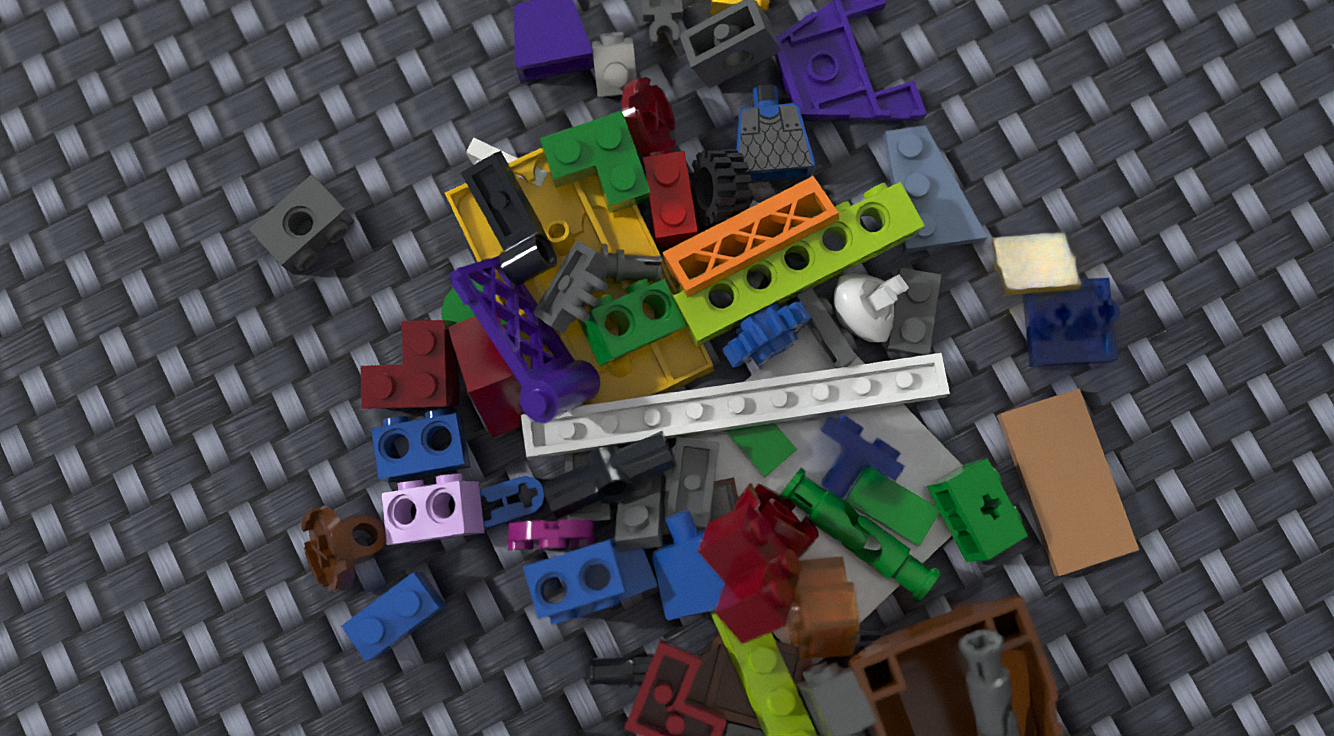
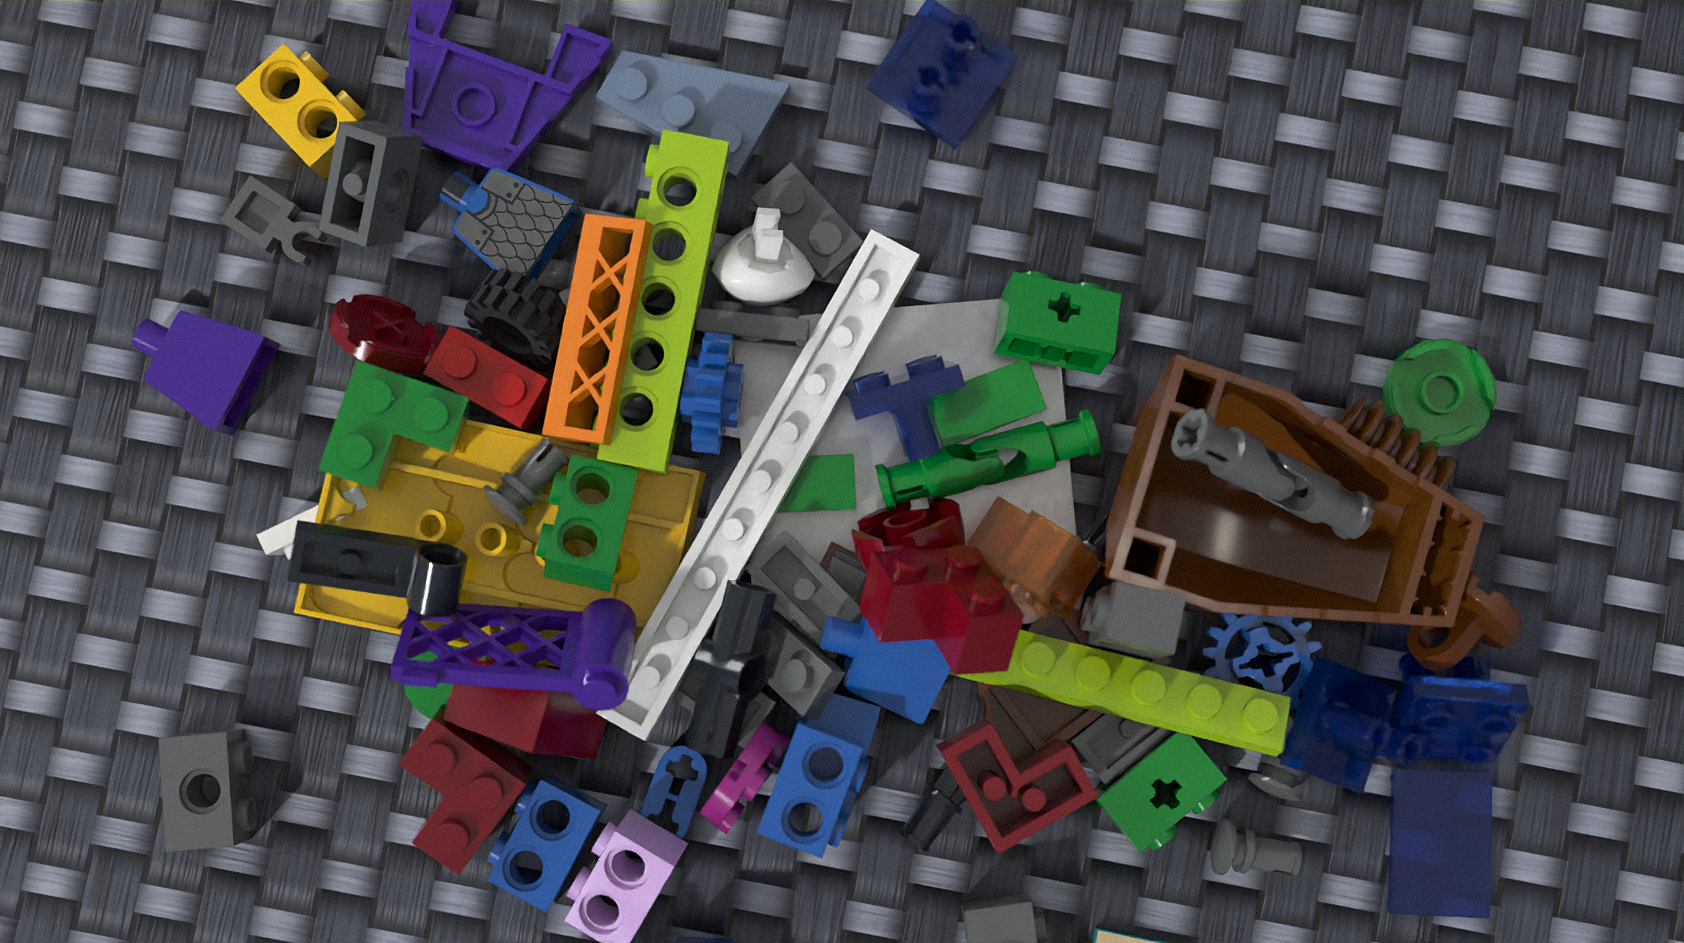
camera: 55 degrees left, 5 degrees up
dark grey hinge [532,240,609,334] -> none
light grey bracket [592,32,637,97] -> none
clear yellow piece [991,232,1081,295] -> none
medium nougat tile [997,388,1139,576] -> none

